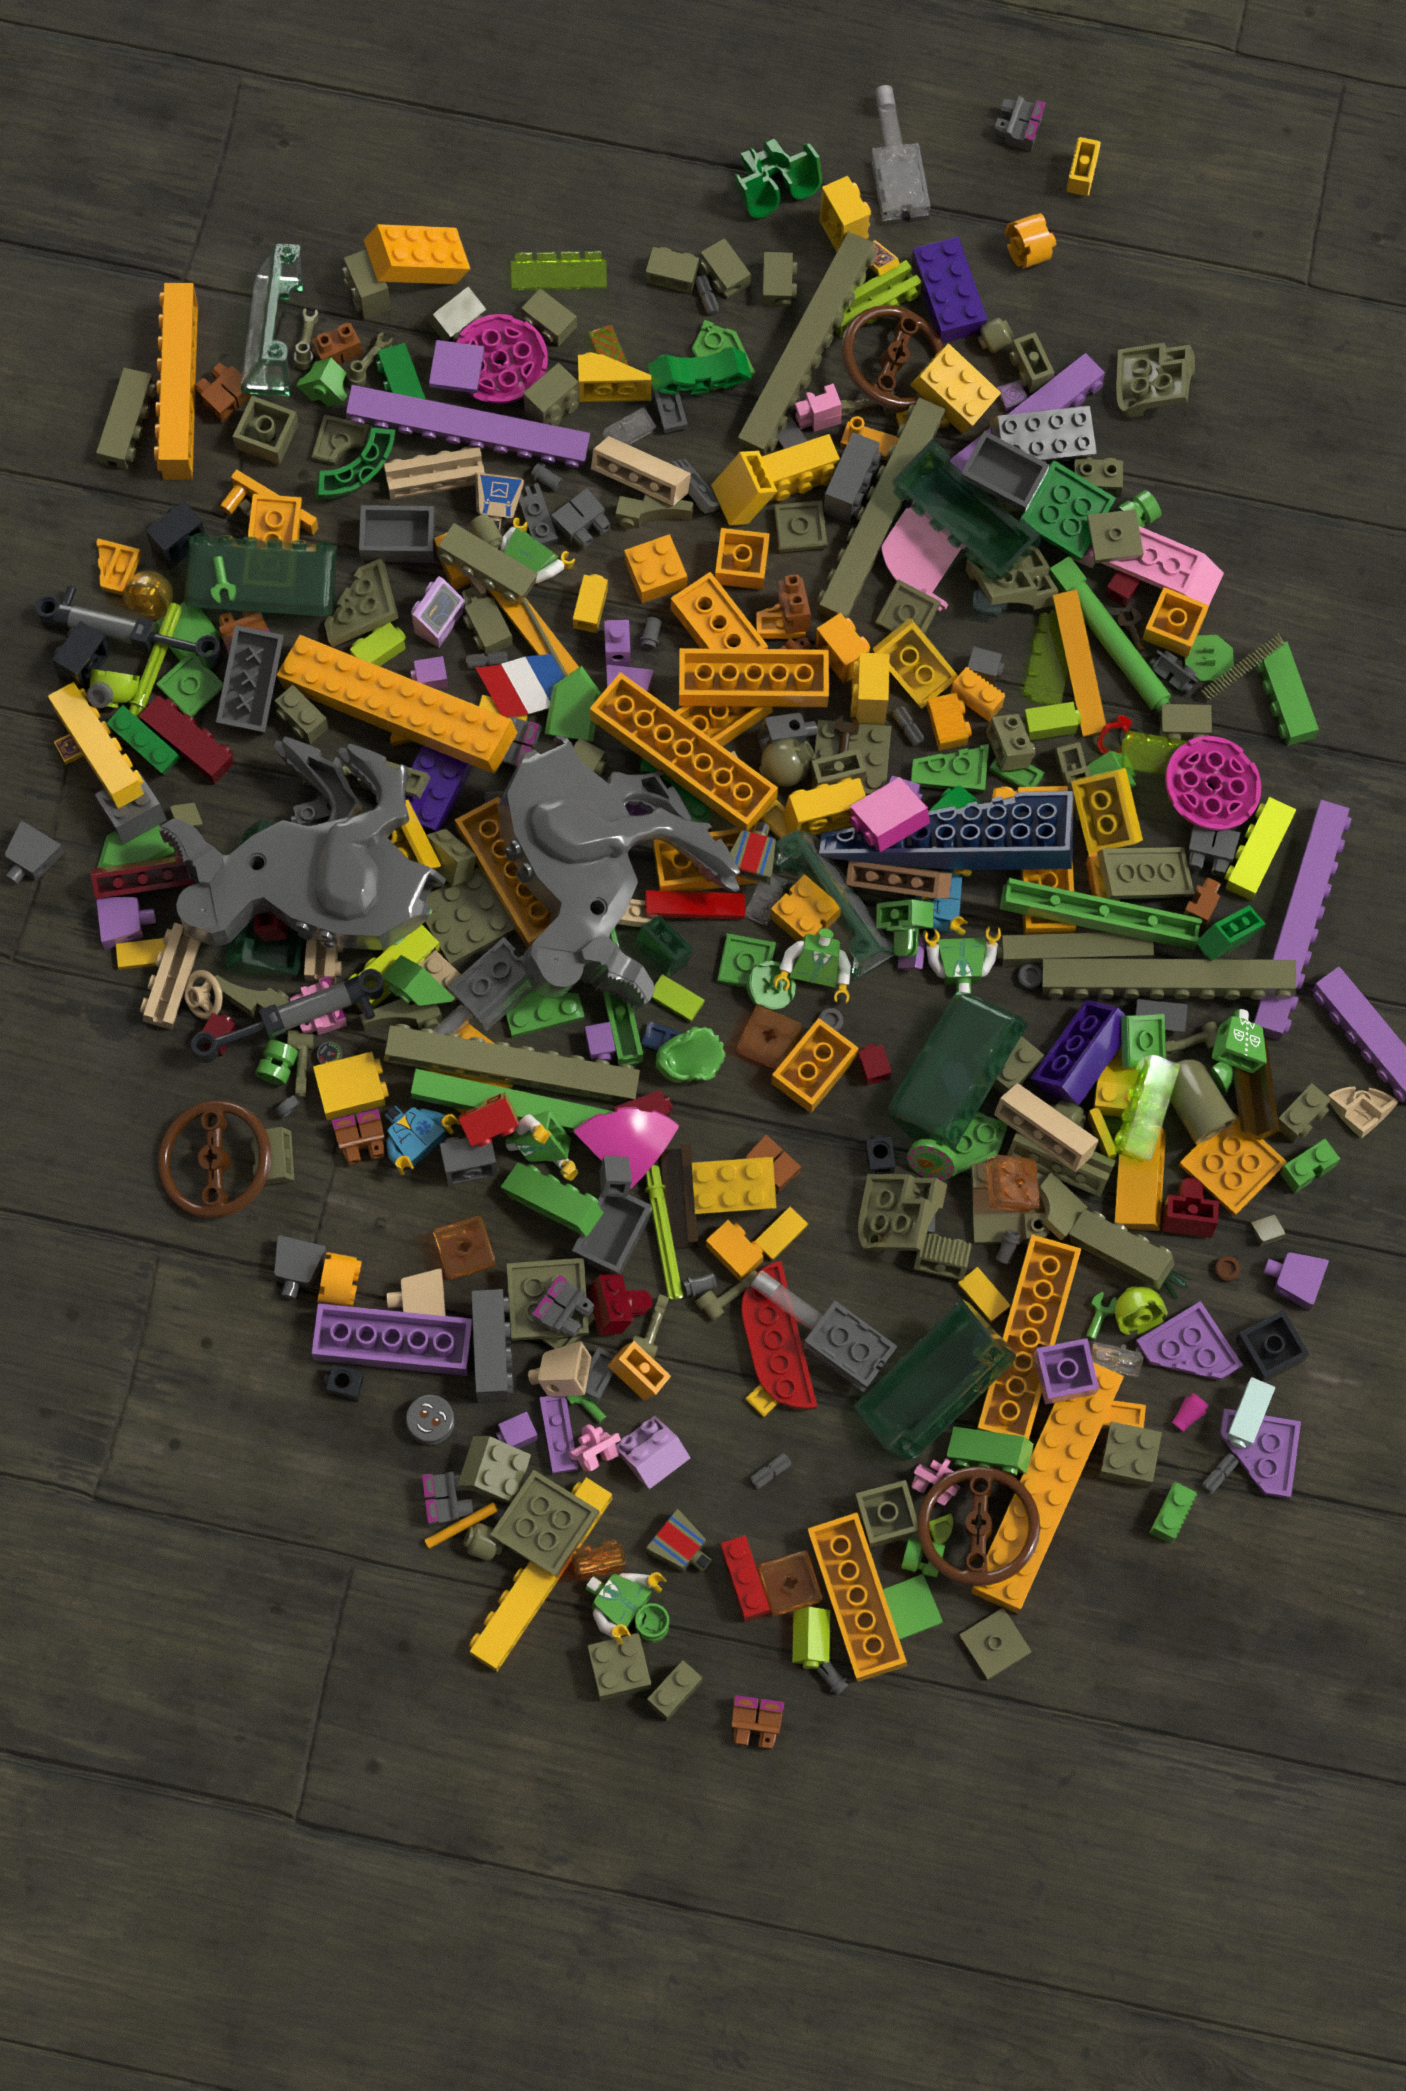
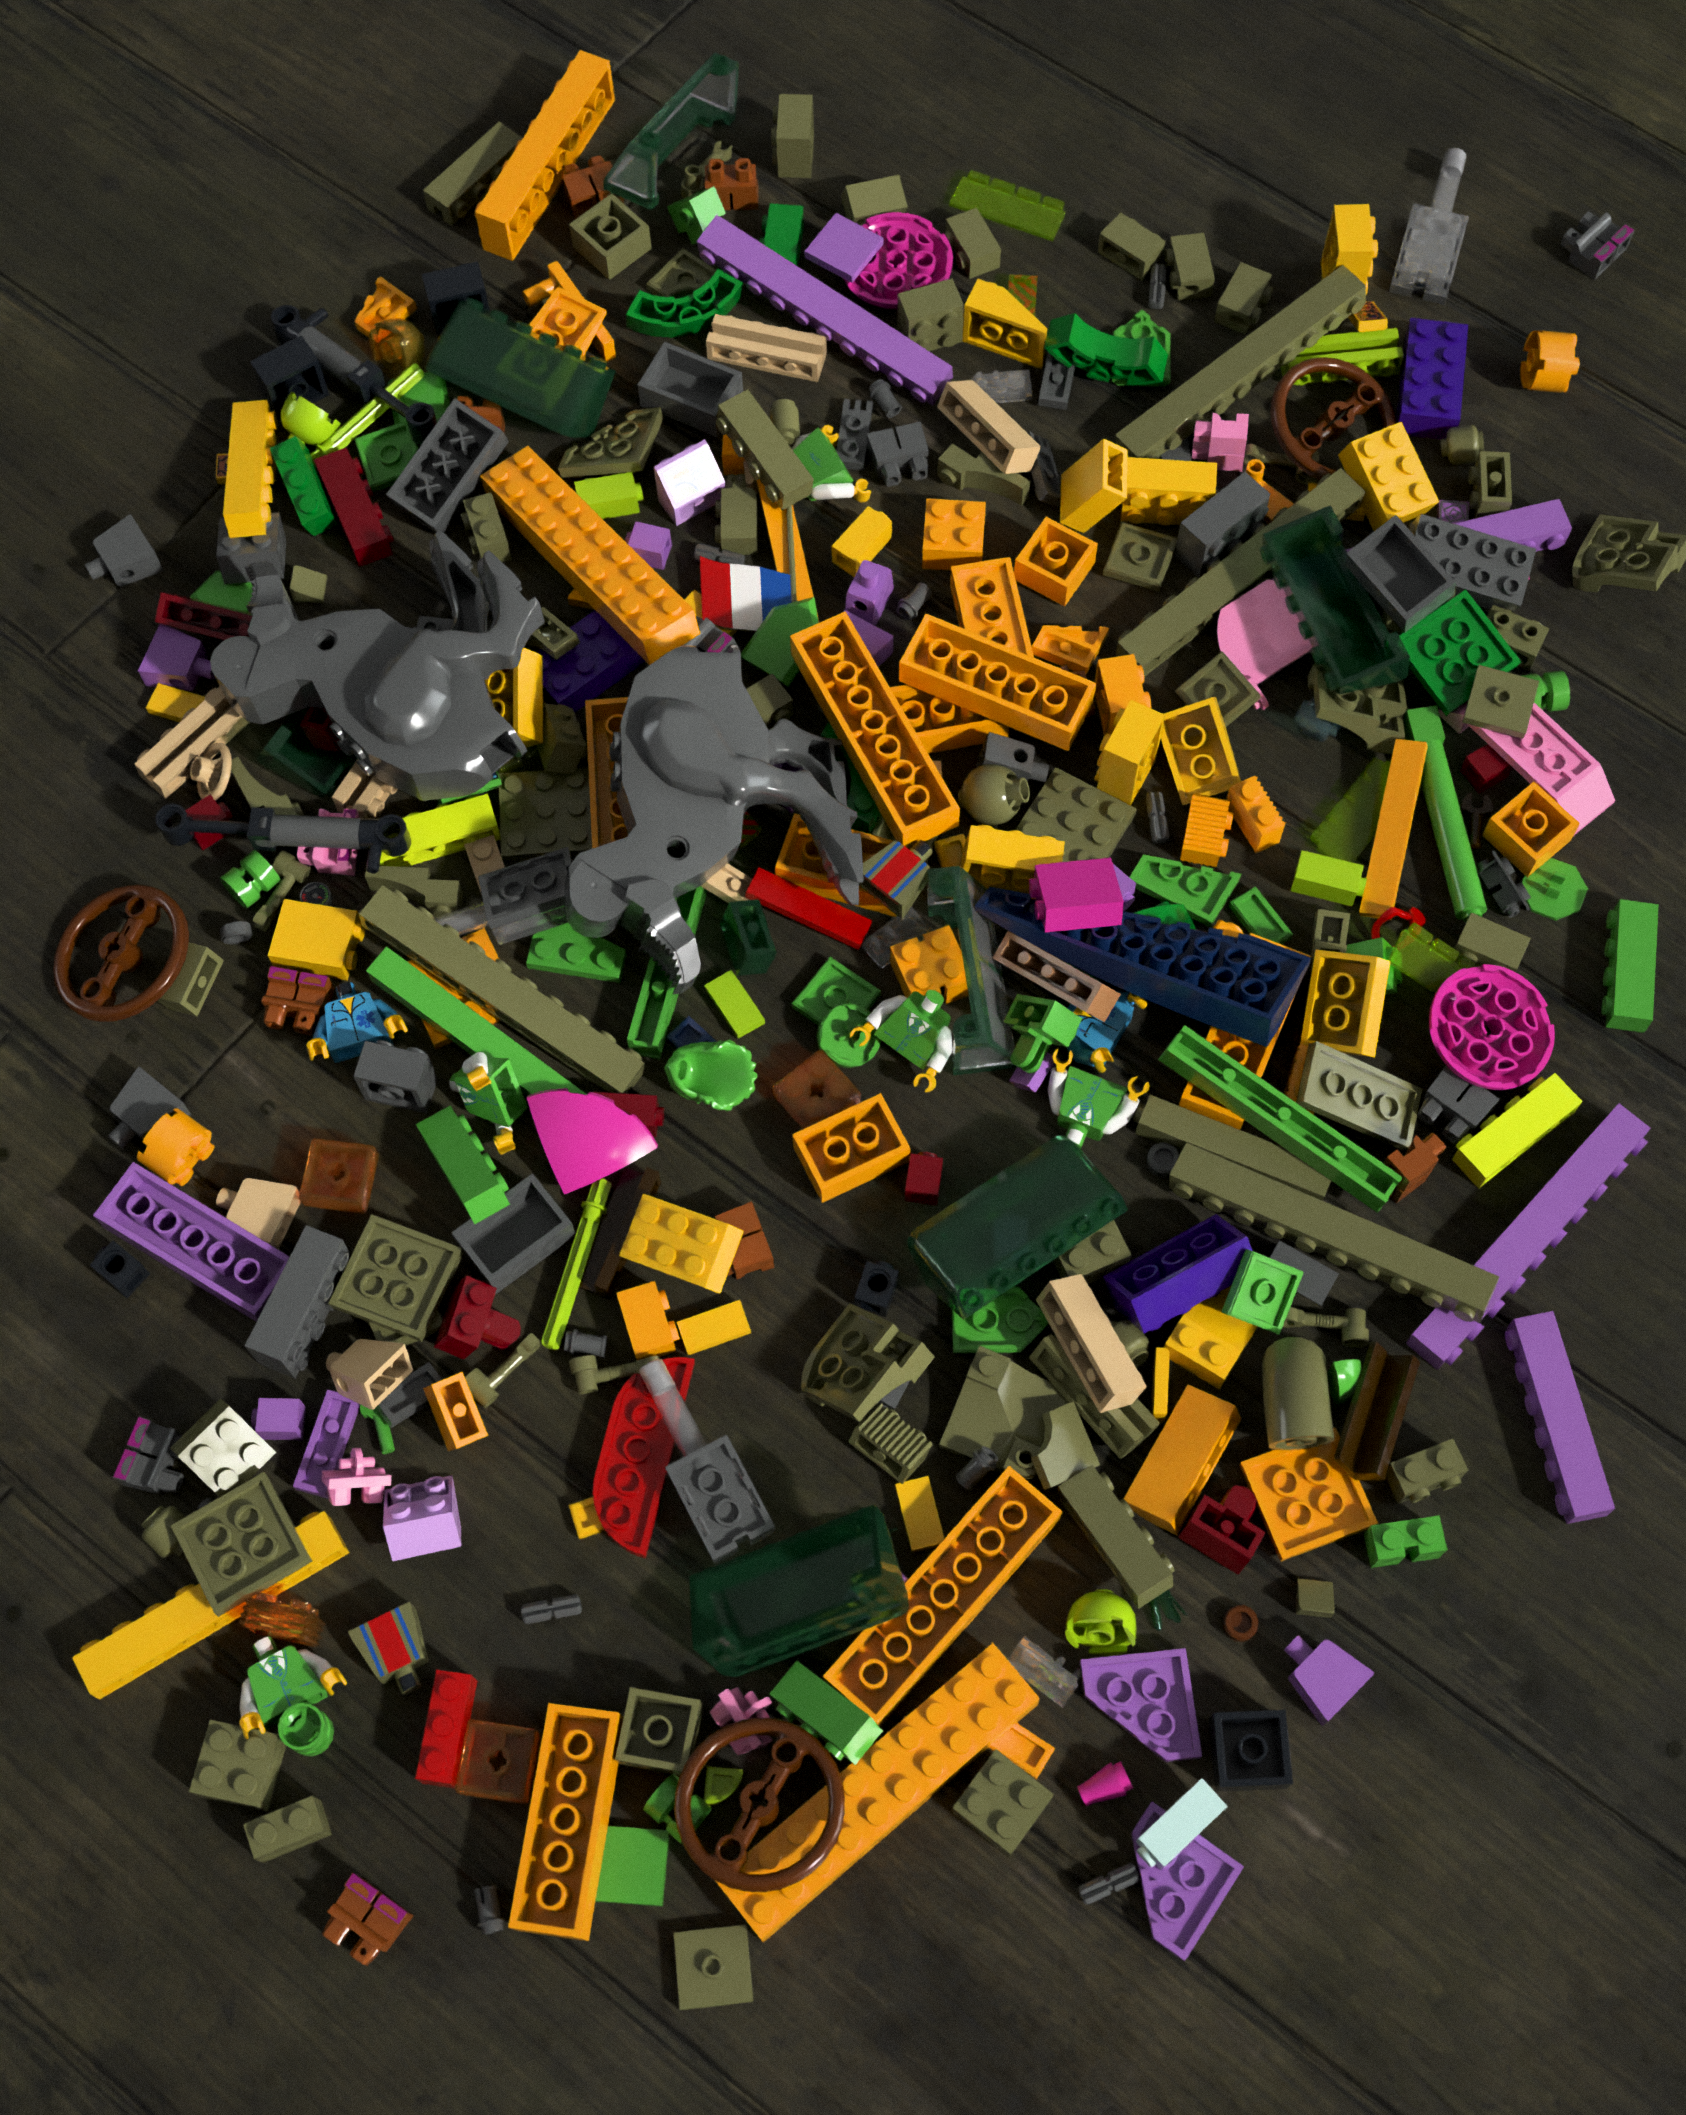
camera: 30 degrees right, 5 degrees down
dark grey tile [87,682,113,708] -> none
bright green bar [211,556,237,604] -> none
olive brick [347,332,393,387] -> none
light orange brick [364,224,470,284] -> none
bright green slope [382,955,454,1006] -> none
dark grey head [406,1395,455,1445] -> none
light orange bar [425,1502,498,1549] -> none
red brick [459,1091,518,1147] -> none
torso [475,472,524,530] -> none
dark grey hips [532,1274,594,1338] -> none
medium lavender brick [585,1022,616,1062] -> none
dark grey brick [599,1156,632,1197] -> none
green piece [734,138,822,218] -> none
dark orange hips [777,574,811,634] -> none
lime brick [793,1607,830,1669] -> none
olive brick [811,749,866,787] -> none
dark grey tile [819,1008,843,1032] -> none
dark brown bar [834,715,859,754] -> none
bright green tile [907,1139,958,1181] -> none
dark grey brick [968,647,1005,685] -> none
olive brick [986,714,1035,771] -> none
clear orange brick [986,1155,1040,1212] -> none
medium lavender brick [1034,1338,1099,1404] -> none
yellow brick [1066,137,1101,196] -> none
bright green bar [1086,1292,1116,1340] -> none
clear neon green brick [1114,1055,1180,1163] -> none
bright green brick [1149,1482,1197,1544] -> none
green brick [1196,905,1265,961] -> none
olive piece [1201,633,1284,702] -> none
bright green torso [1212,1009,1267,1073] -> none
tan brick [1328,1087,1398,1138] -> none

